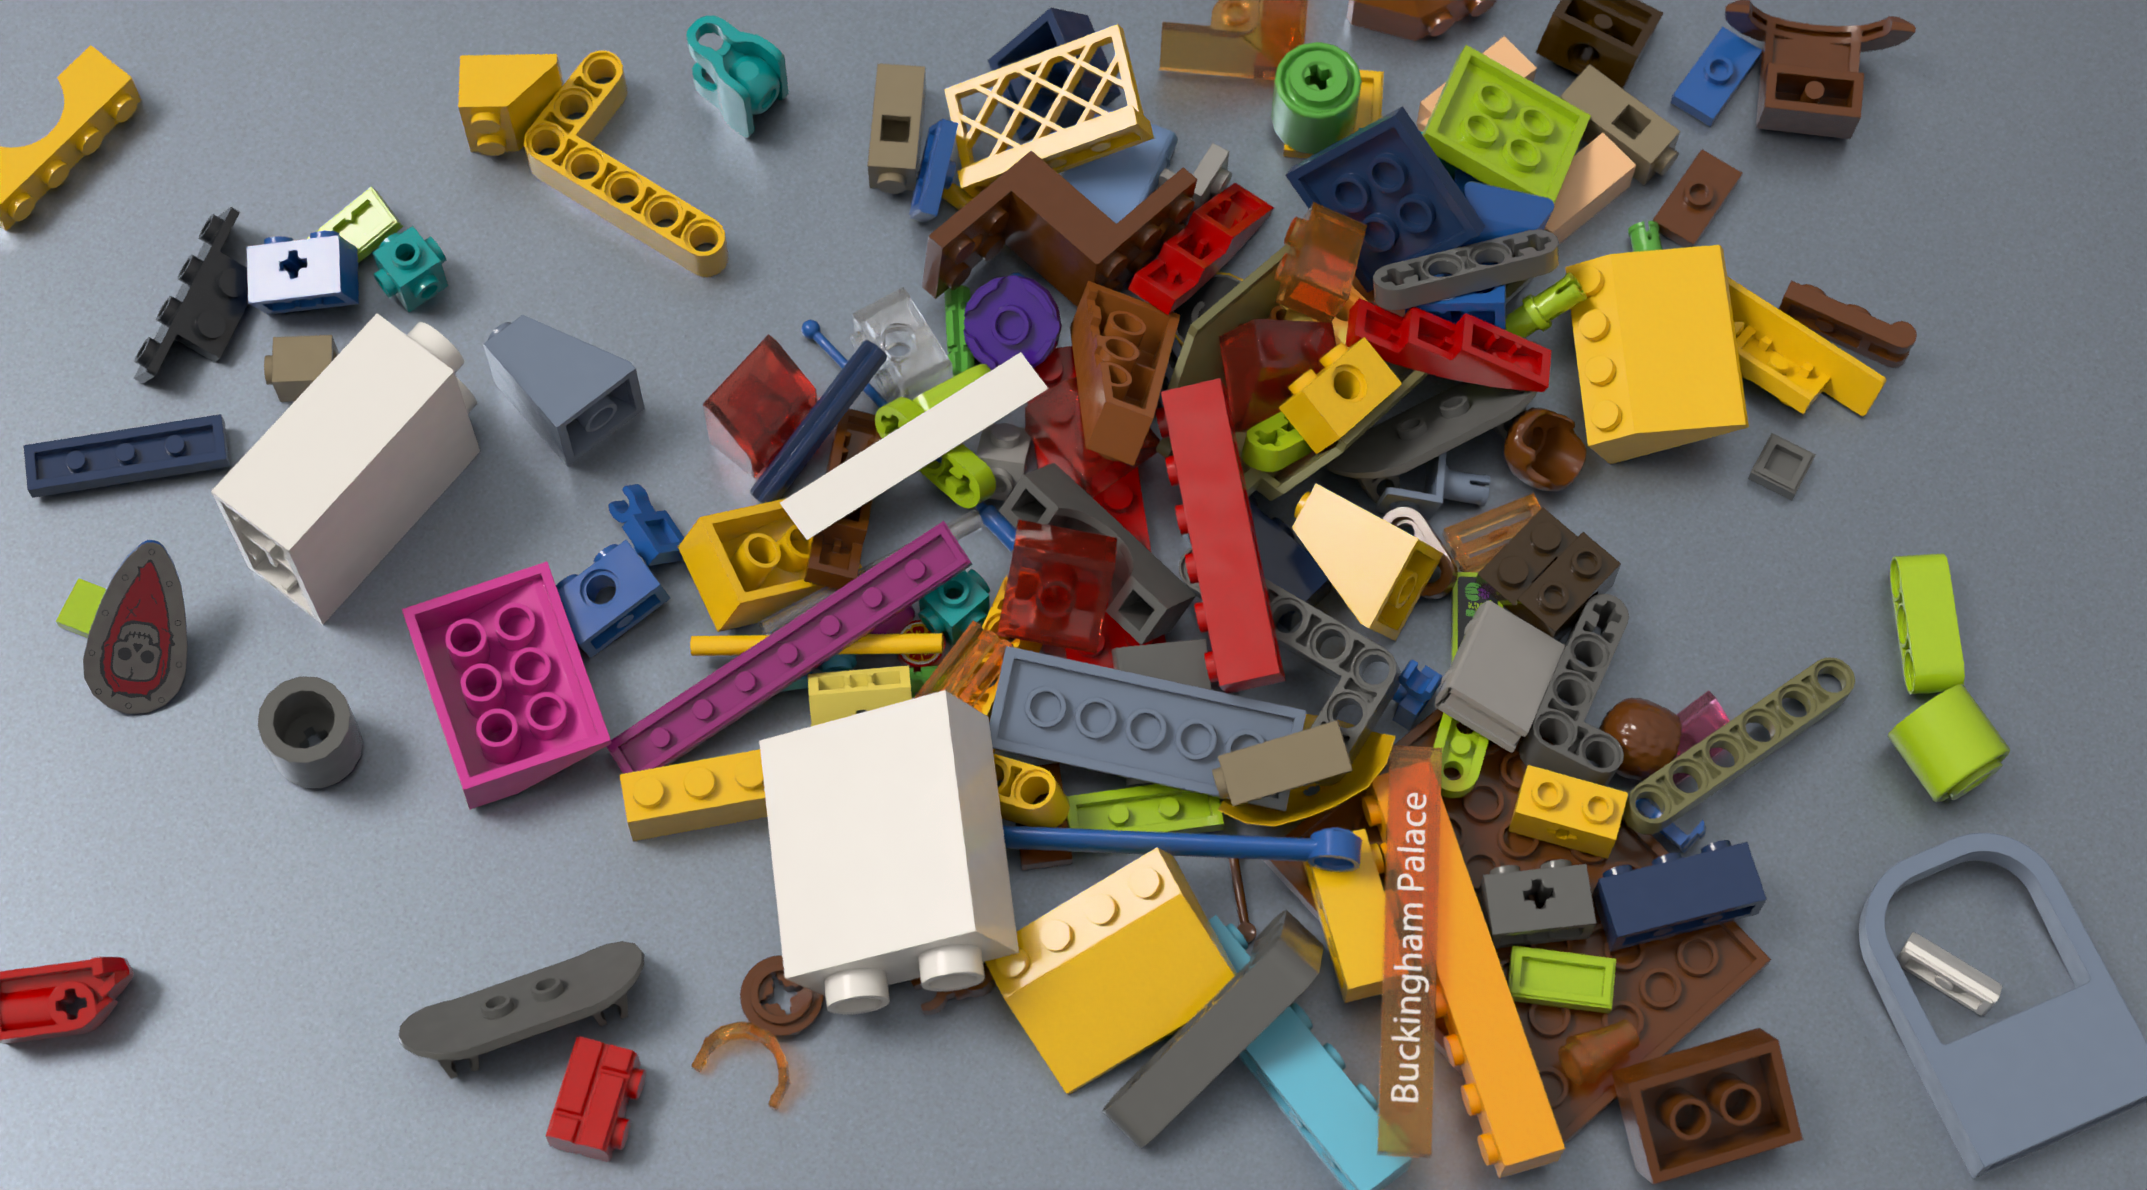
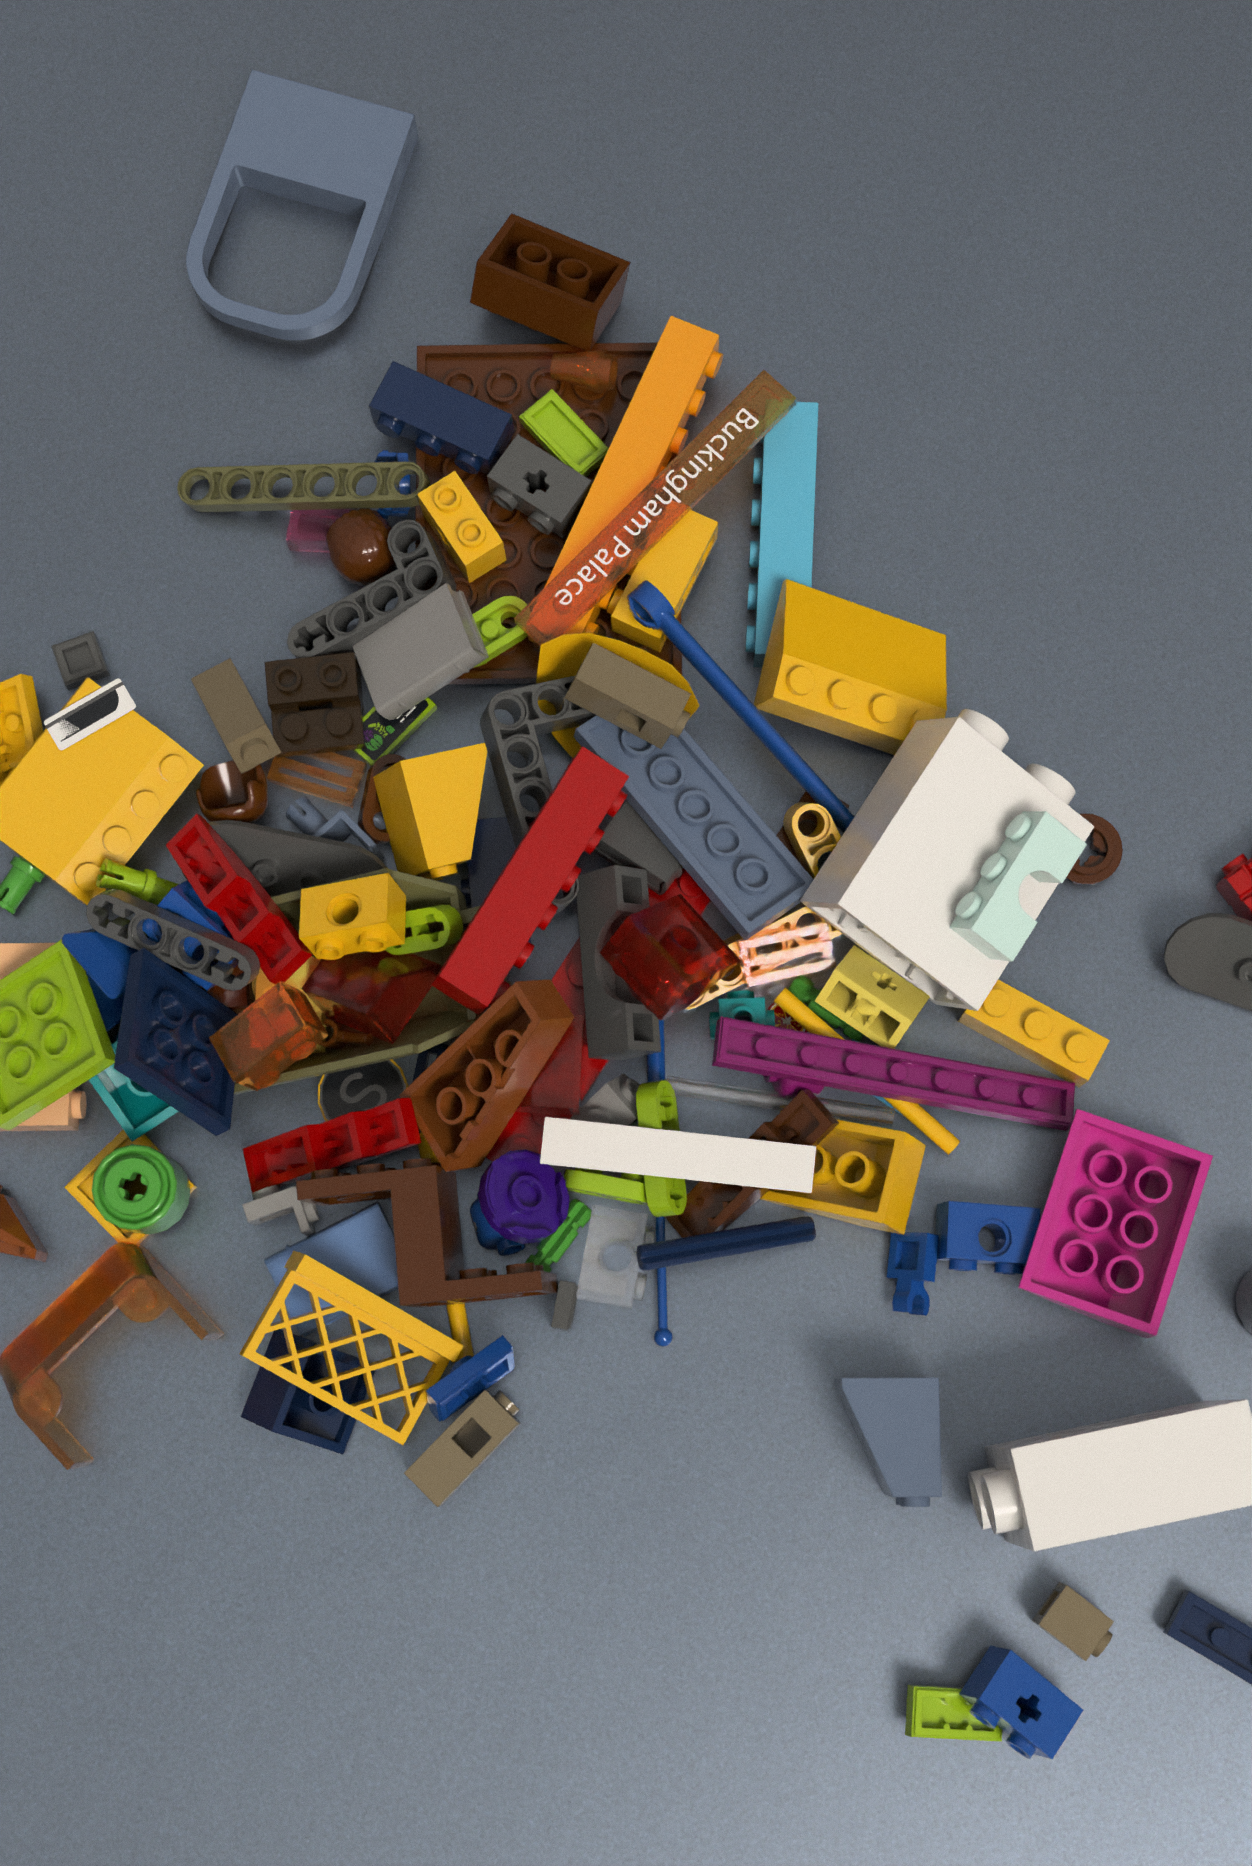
camera: 135 degrees left, 10 degrees up
black bracket [134,207,248,384] -> none
teal brick [372,226,448,313] -> none
yellow slope [458,54,564,156] -> none
yellow beam [524,51,728,277] -> none
teal piece [686,15,789,138] -> none
clear orange helmet [691,1021,791,1111] -> none
clear red slope [703,334,818,478] -> none
lime plate [1067,784,1224,834] -> none
dark grey beam [1102,909,1324,1148] -> none
reddish brown hinge [1228,858,1257,944] -> none
blue plate [1392,660,1443,730] -> none
lime piece [1887,684,2010,802] -> none
lime beam [1890,553,1965,695] -> none
white slope [1897,932,2002,1016] -> none
none -> sticker [44,678,136,751]
none -> dark tan brick [191,658,282,774]
none -> dark grey tile [551,1280,579,1332]
none -> light aqua arch [949,811,1087,962]

